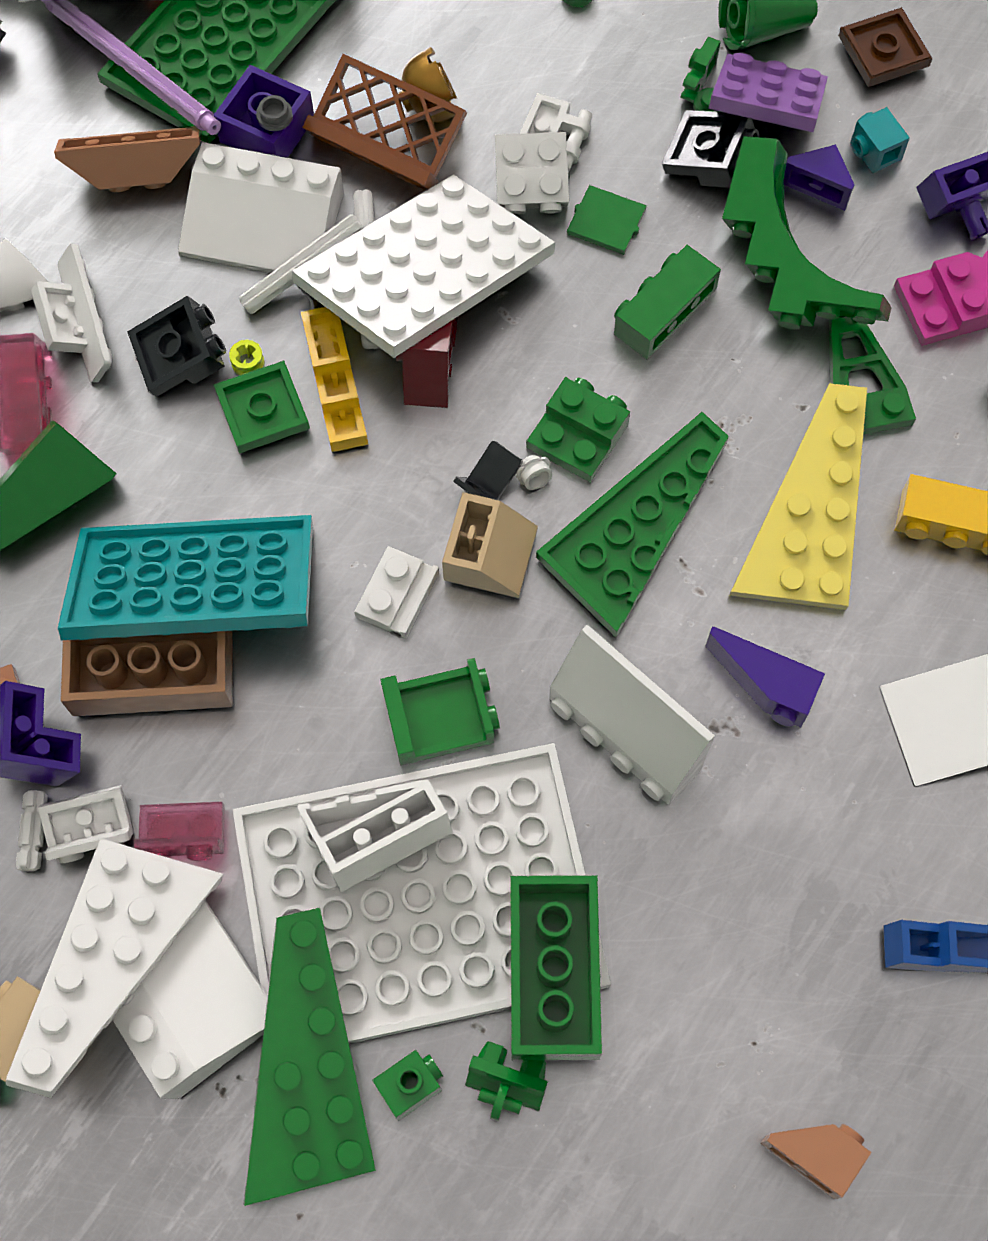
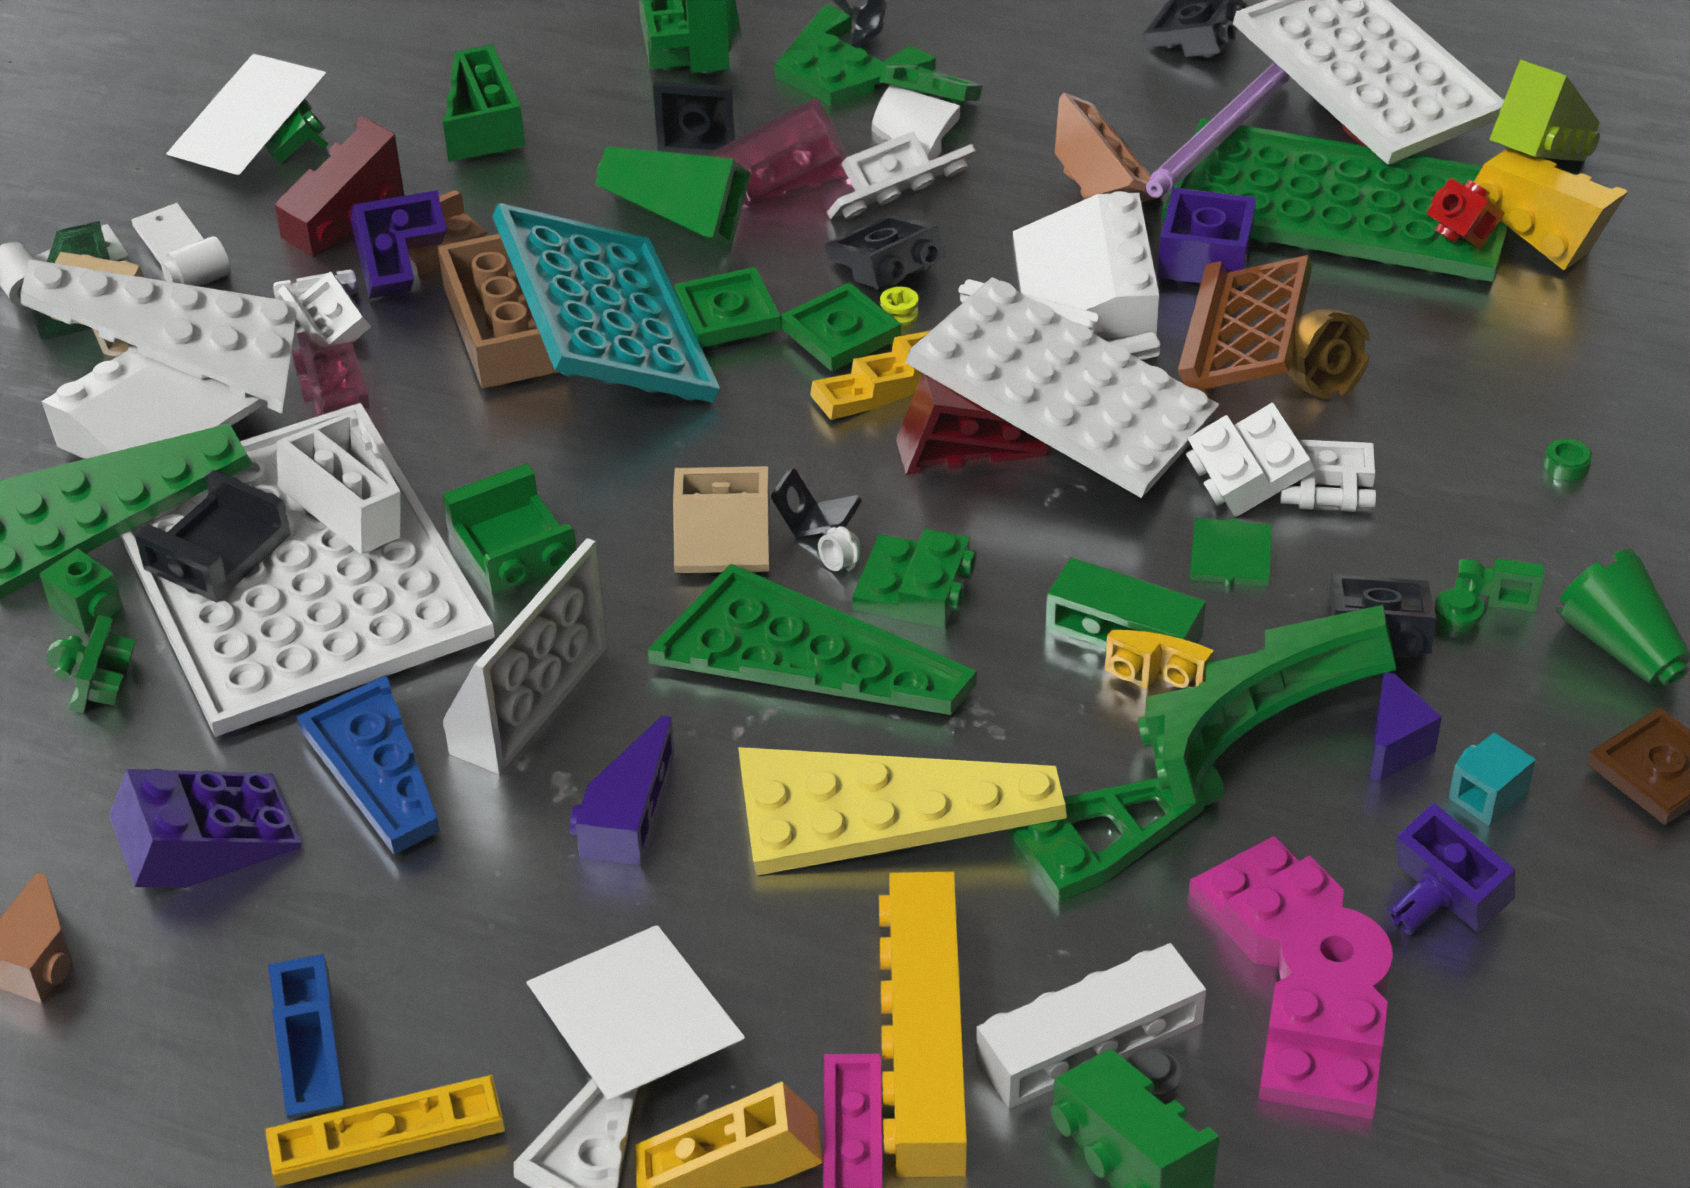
camera: 75 degrees right, 25 degrees down
dark grey plate [256,95,293,131] -> none
white plate [354,546,439,639] -> none
green brick [510,875,602,1060] -> none
medium lavender plate [709,53,828,133] -> none
none -> dark purple slope [109,769,302,888]
none -> black panel [135,470,291,603]
none -> blue wing [297,675,440,854]
none -> green plate [674,267,781,347]
none -> yellow slope [1105,630,1214,690]

